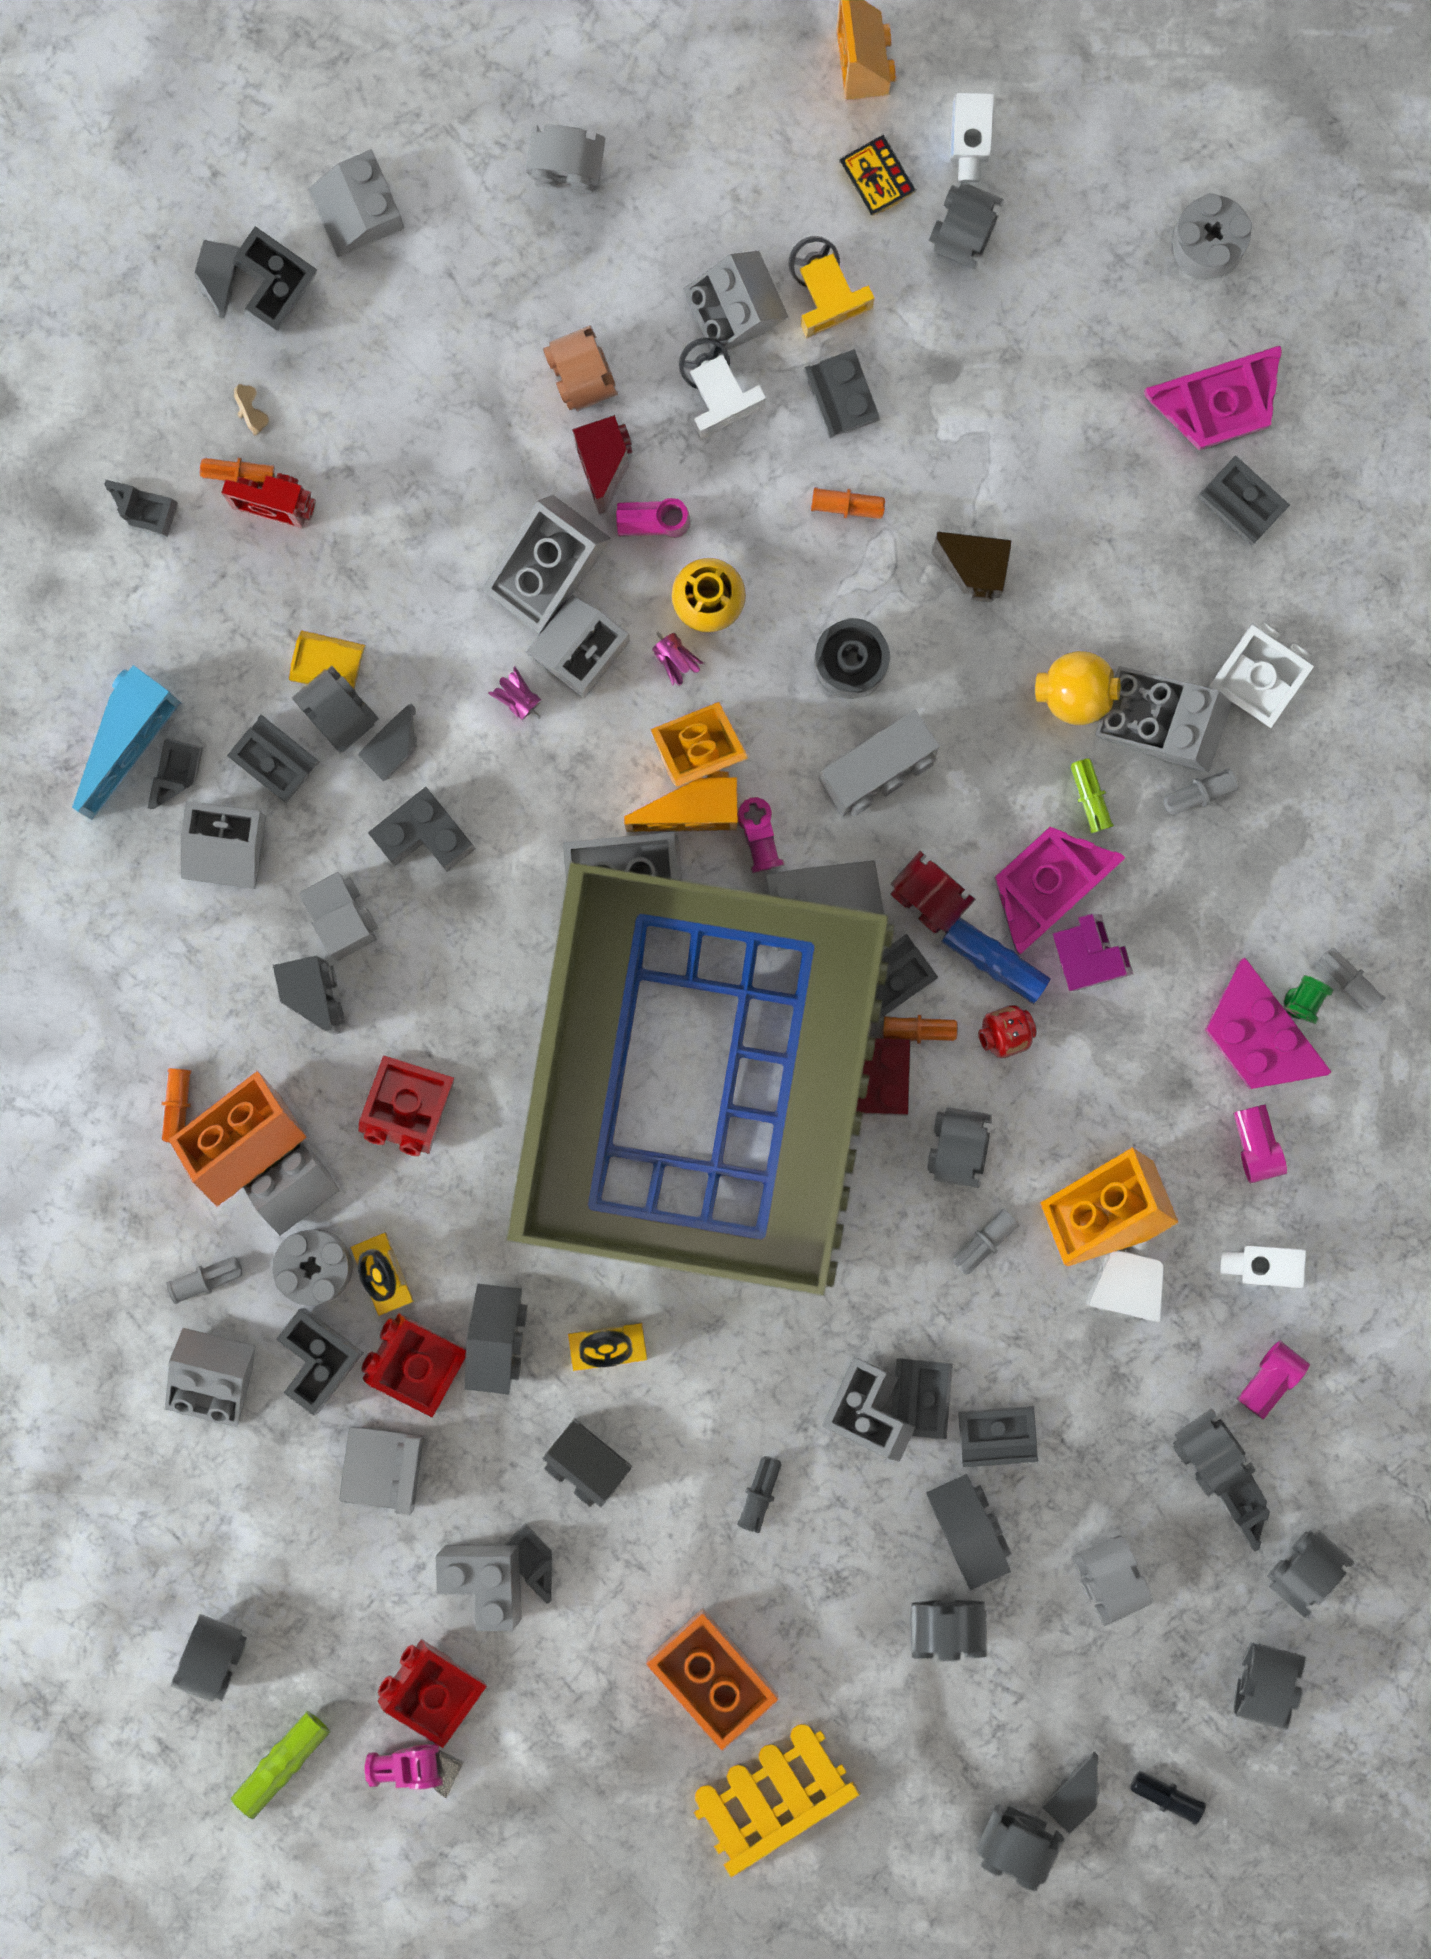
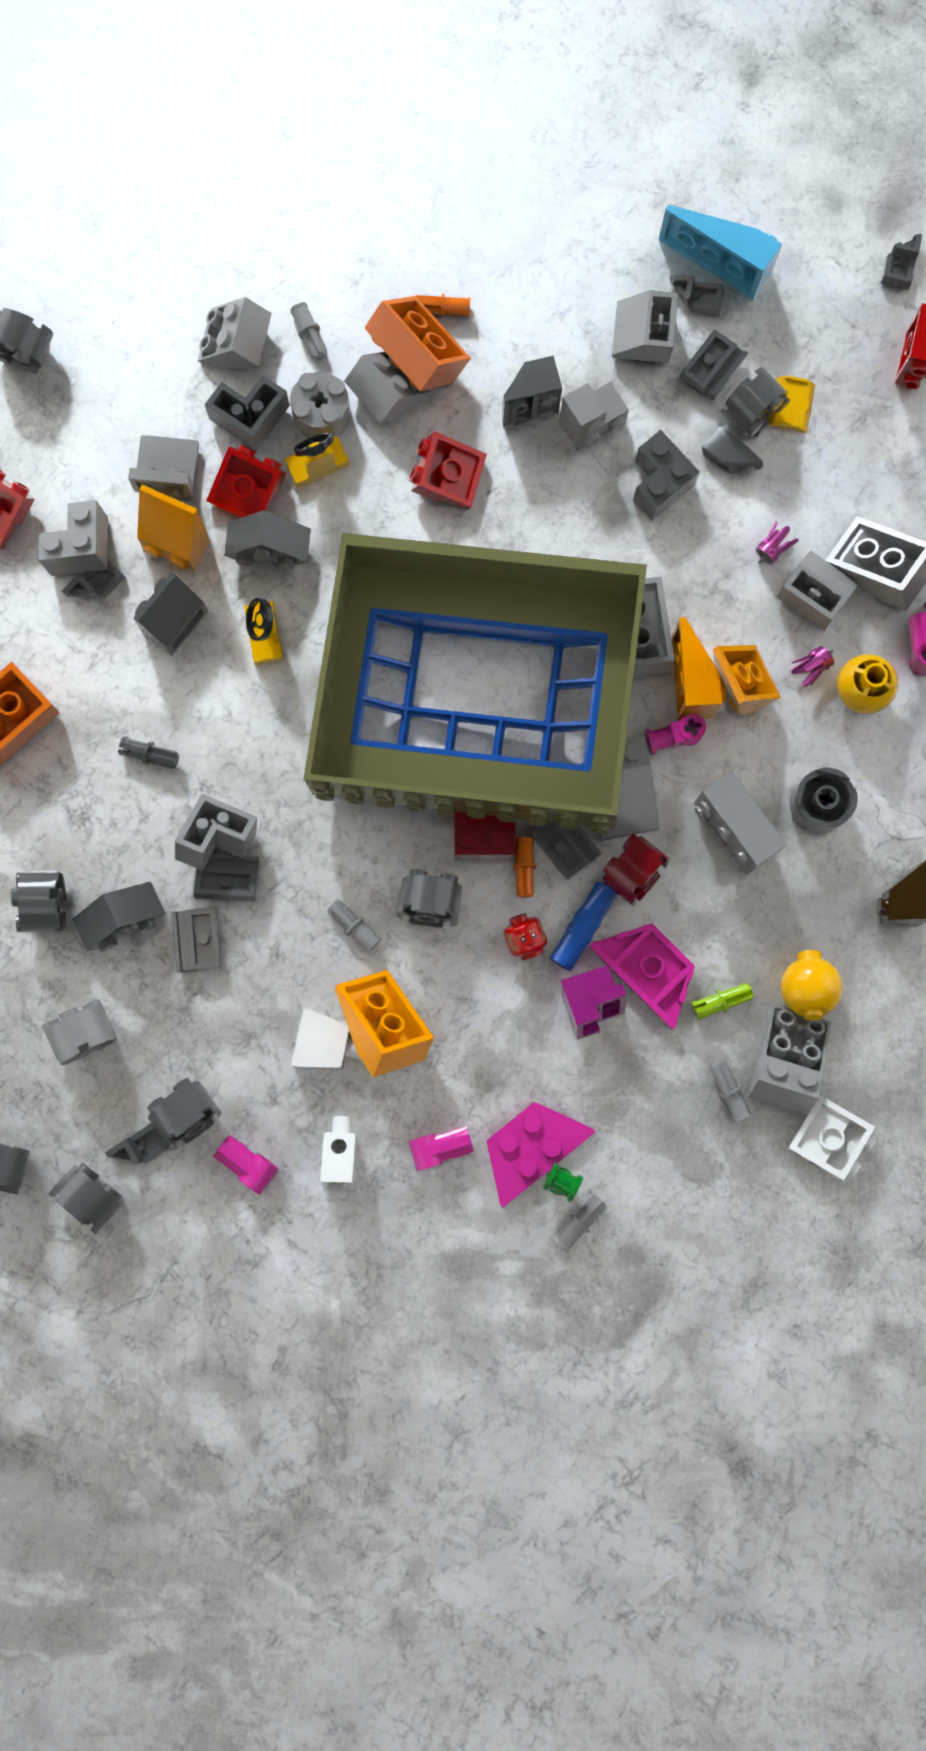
camera: 85 degrees right, 5 degrees down
none -> light orange slope [137,484,210,571]

